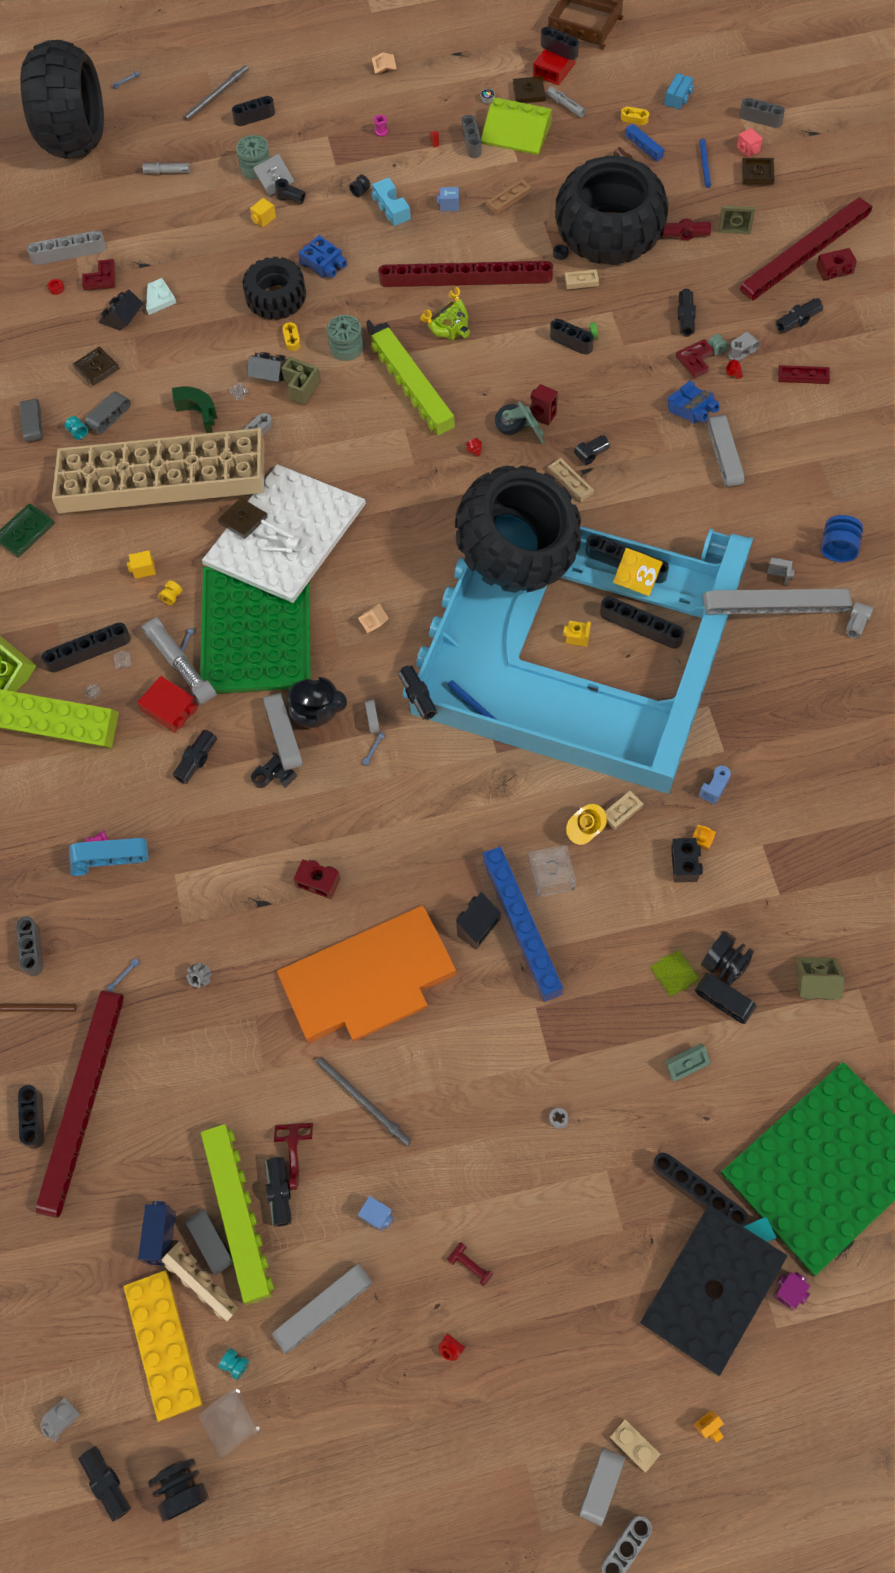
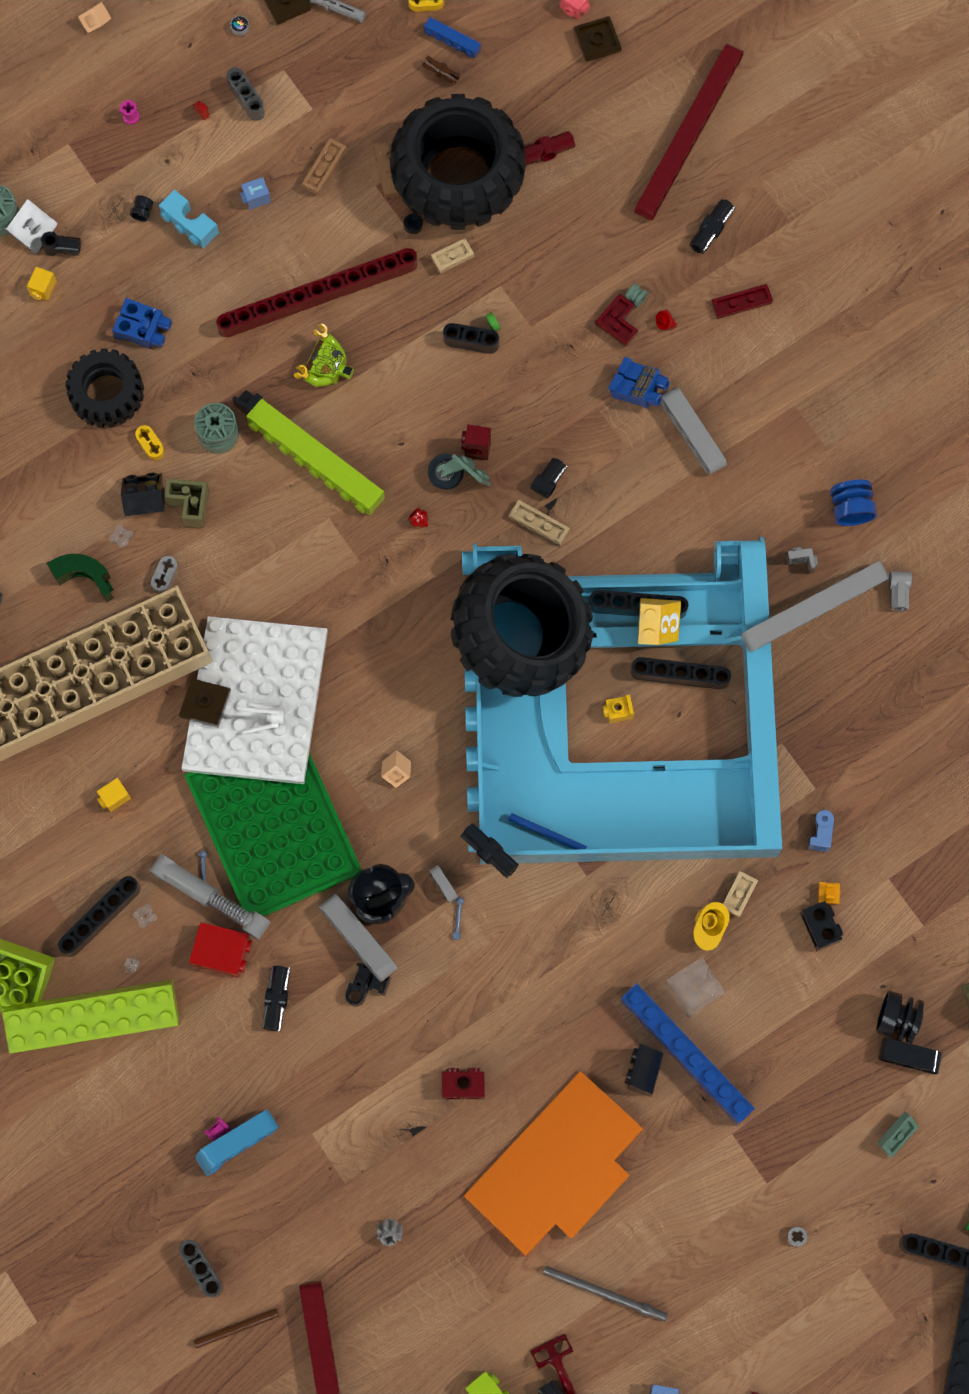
camera: 25 degrees left, 10 degrees up
sand blue hinge [107,959,140,992] -> none
yellow wheel [158,580,183,606] -> none
lime slope [481,97,552,155] -> none
clear neon green piece [651,950,699,997] -> none
black piece [678,289,696,337] -> none
blue bar [699,139,711,188] -> none
olive slope [718,206,755,234] -> none
light grey piece [728,332,760,361] -> none
dark red brick [816,248,857,281] -> none

